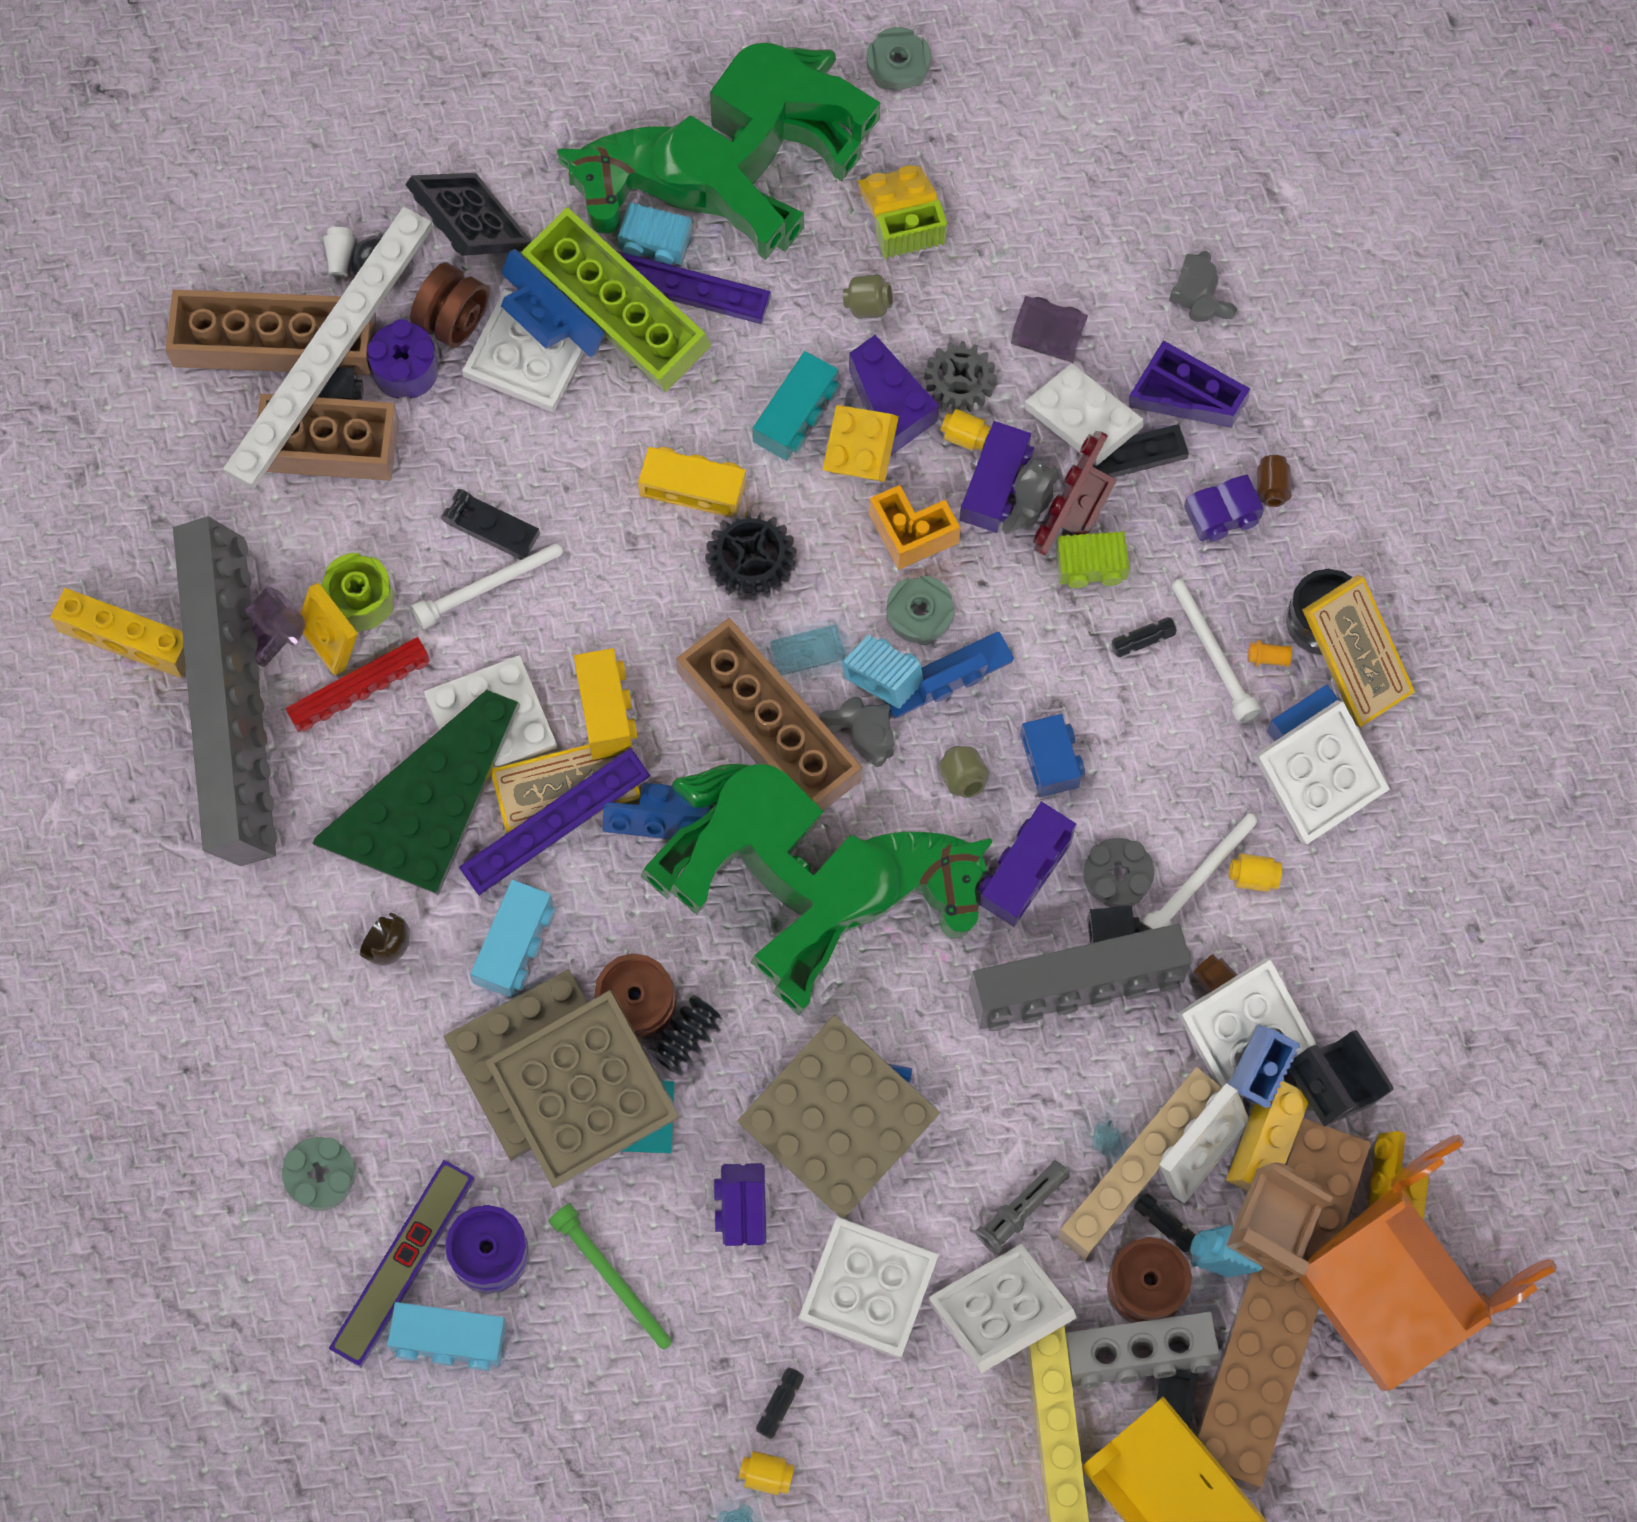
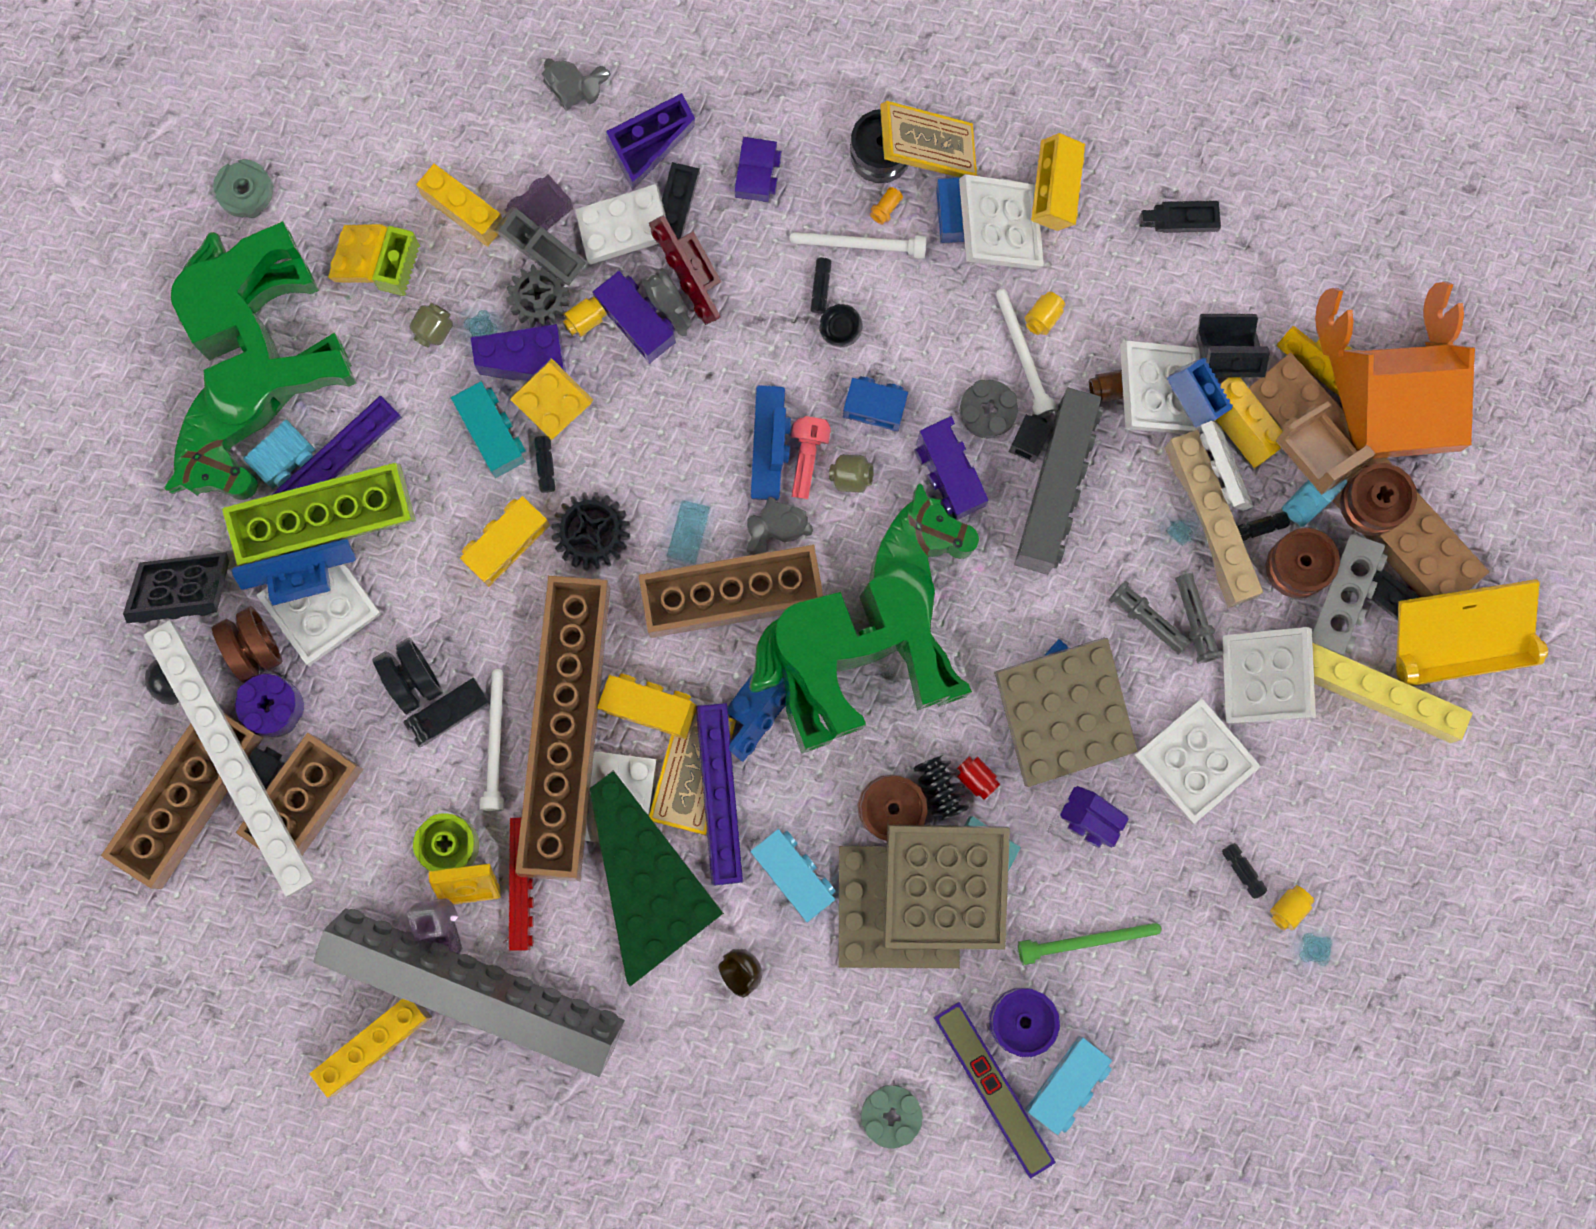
camera: 60 degrees left, 10 degrees up
white cone [323,227,356,278] -> none
medium azure brick [841,634,923,708] -> none
light orange brick [869,485,961,570] -> none
sand green plate [886,576,954,645] -> none
lime brick [1056,531,1130,589] -> none
reddish brown brick [1257,455,1292,507] -> none
none -> black wheel [372,637,443,715]
none -> yellow brick [416,163,503,247]
none -> clear light blue plate [464,310,498,337]
none -> dark grey slope [494,207,586,286]
none -> medium nougat brick [516,575,611,882]
none -> black axle [534,436,555,493]
none -> coral piece [790,416,831,500]
none -> black hair [819,304,863,348]
none -> red brick [957,756,1000,800]
none -> yellow brick [1031,133,1085,231]
none -> dark grey pin [1109,580,1191,655]
none -> black hinge [1139,201,1221,233]
none -> copper wheel [1340,463,1417,536]

